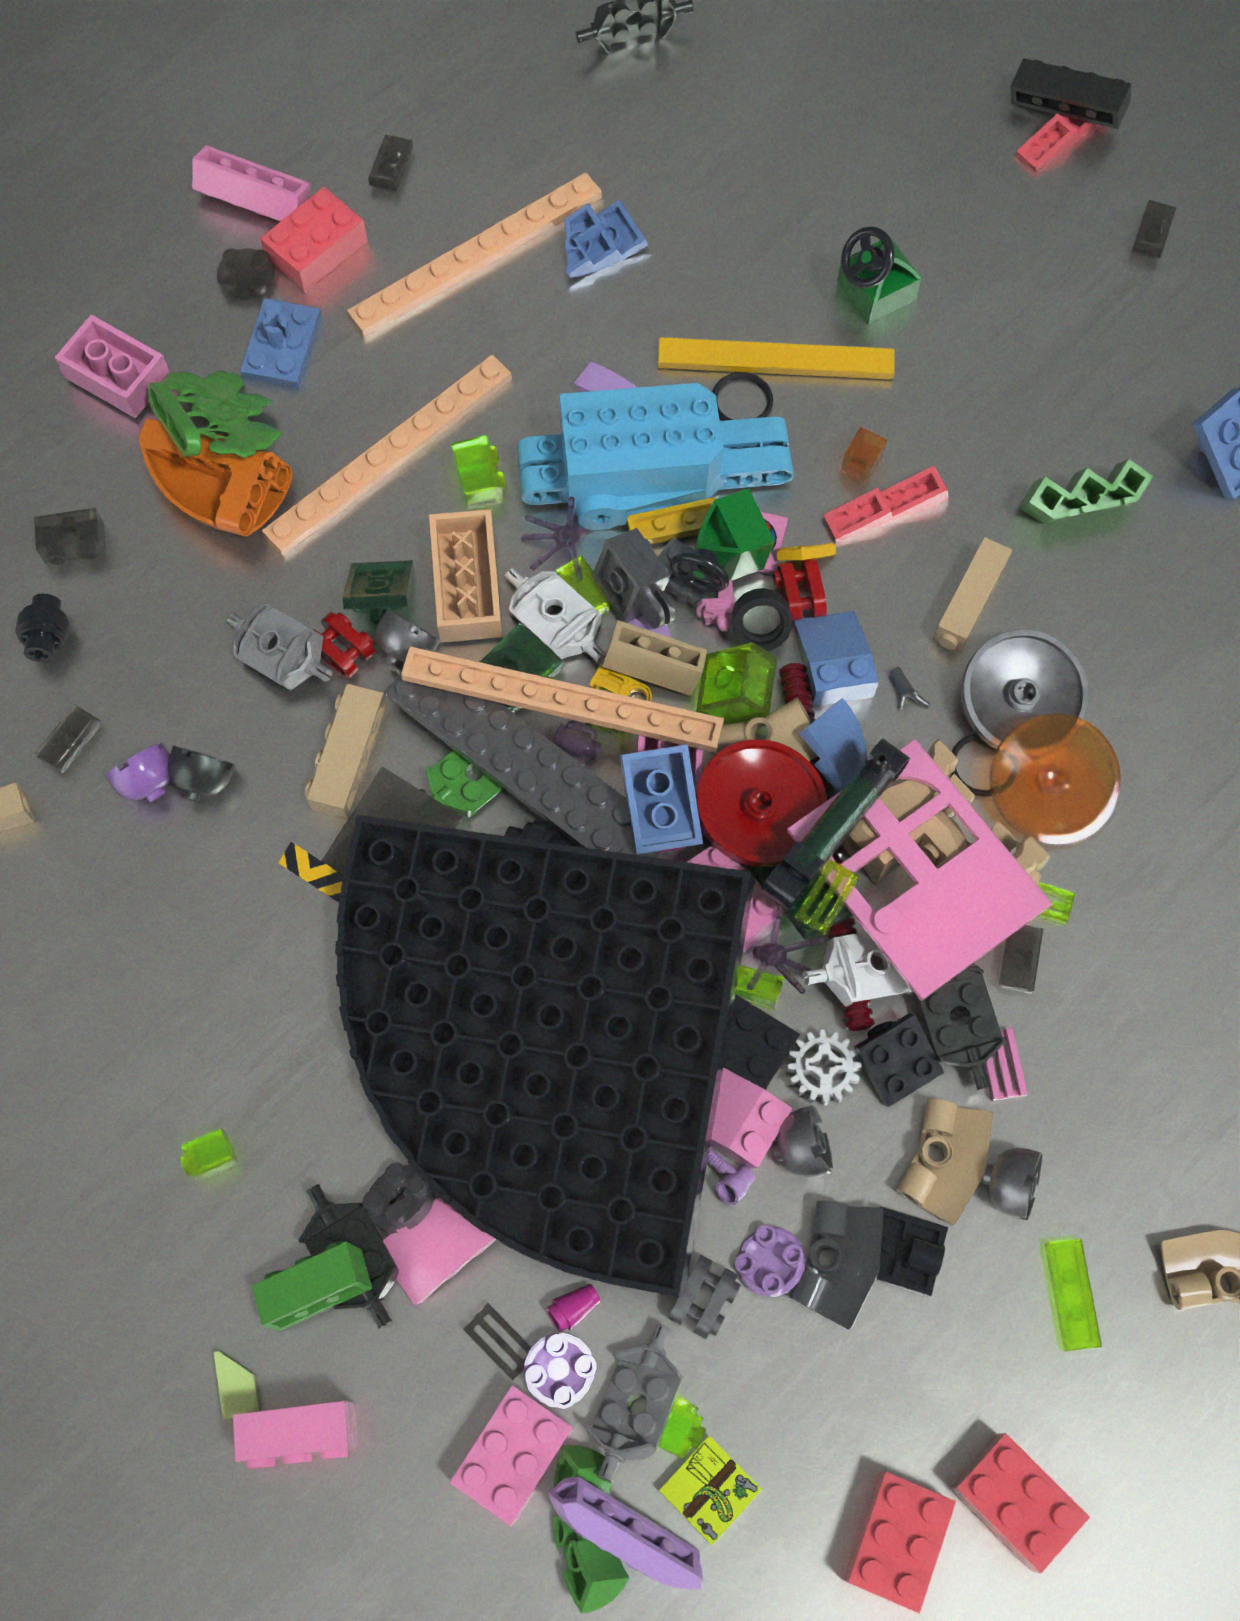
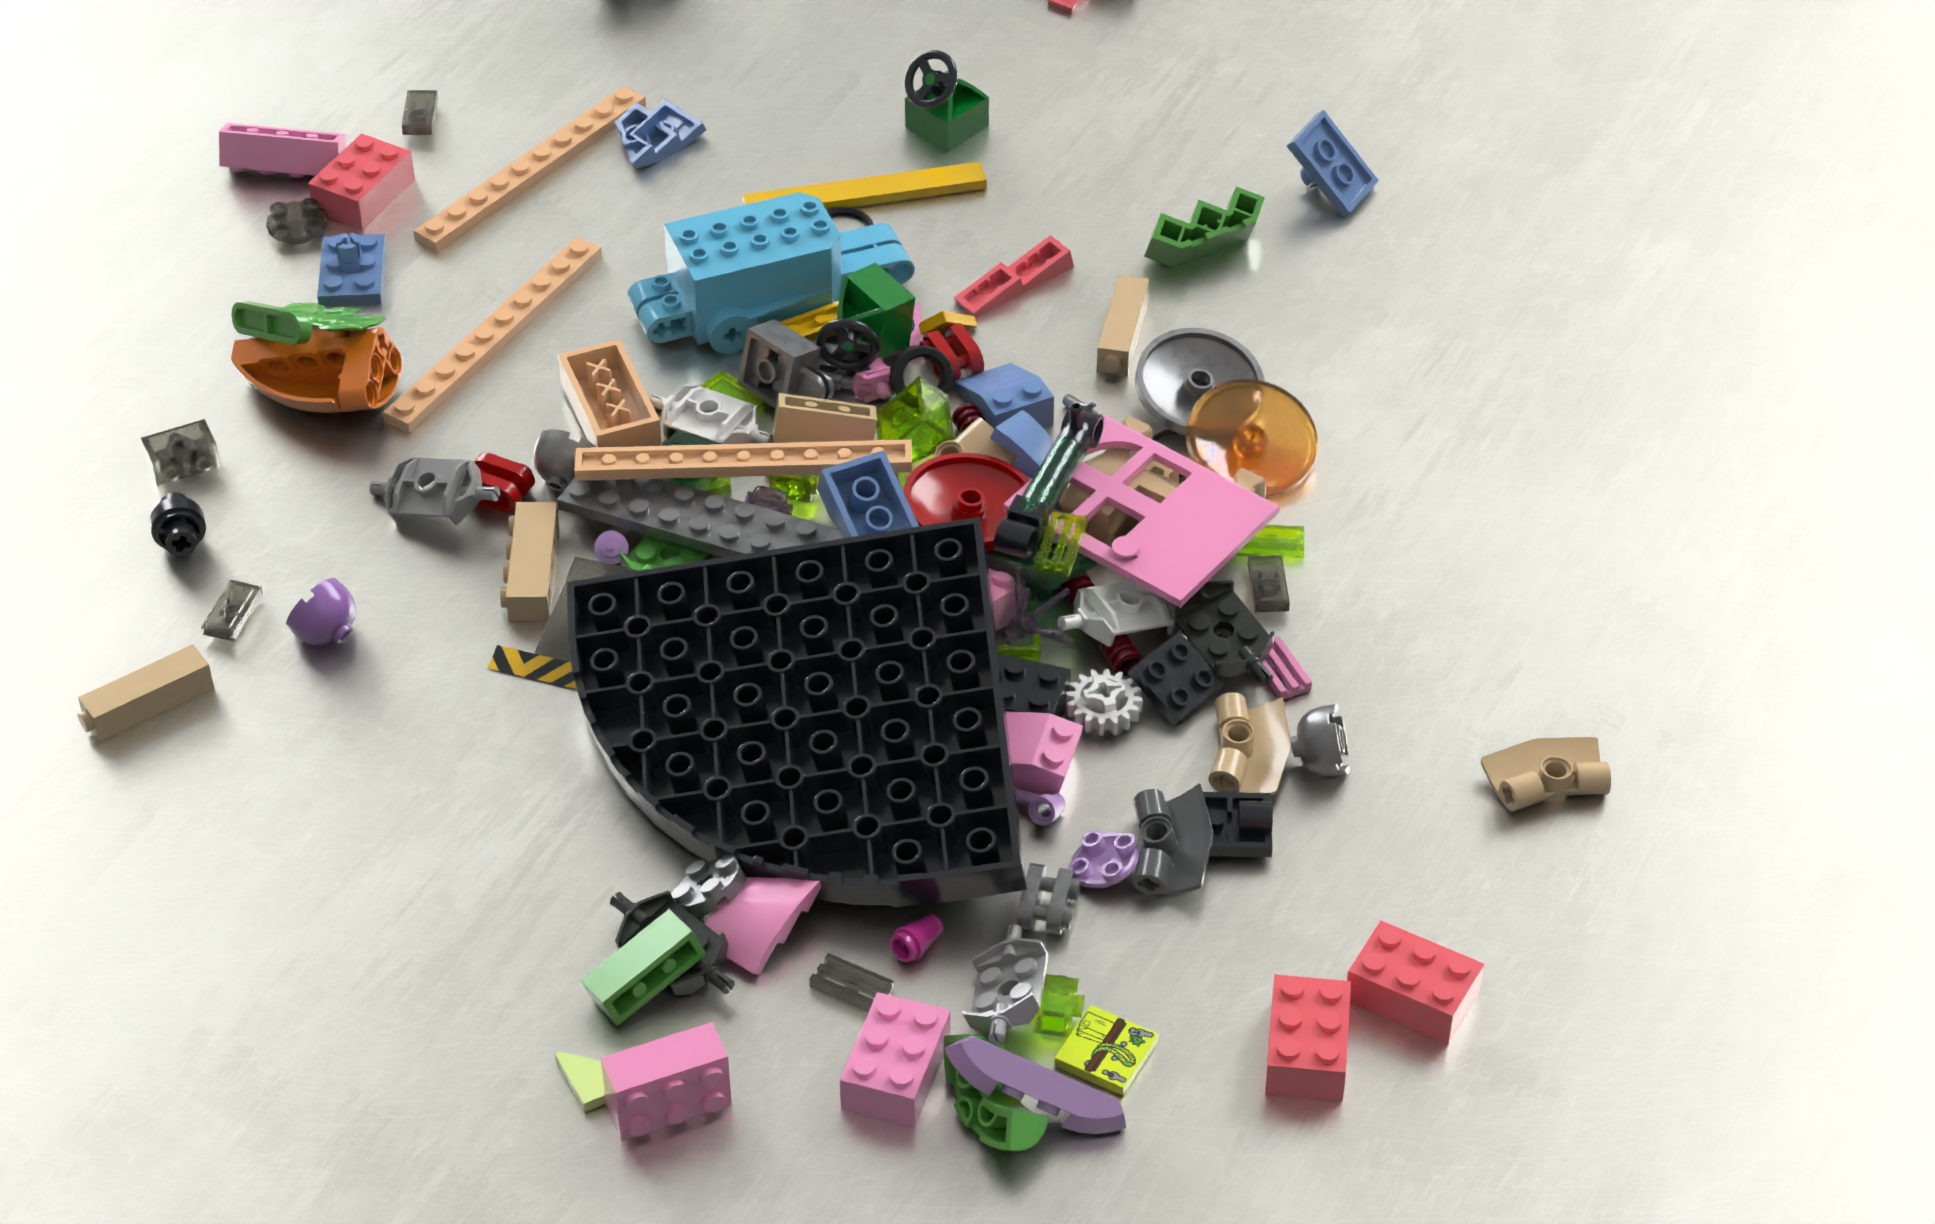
camera: 15 degrees left, 25 degrees down
bright pink brick [54,314,170,418] -> none
pearl dark grey cylinder [168,745,235,801] -> none
clear neon green brick [180,1128,239,1183] -> none
clear green plate [342,560,414,624] -> none
clear neon green brick [452,435,507,510] -> none
clear purple plant [521,496,586,580] -> none
dish [524,1333,596,1408] -> none
flat silver cylinder [772,1105,833,1178] -> none
clear orange brick [841,427,888,483] -> none
clear neon green tile [1045,1239,1102,1352] -> none
clear smoke plate [1132,199,1177,258] -> none
none -> lavender wheel [594,531,629,566]

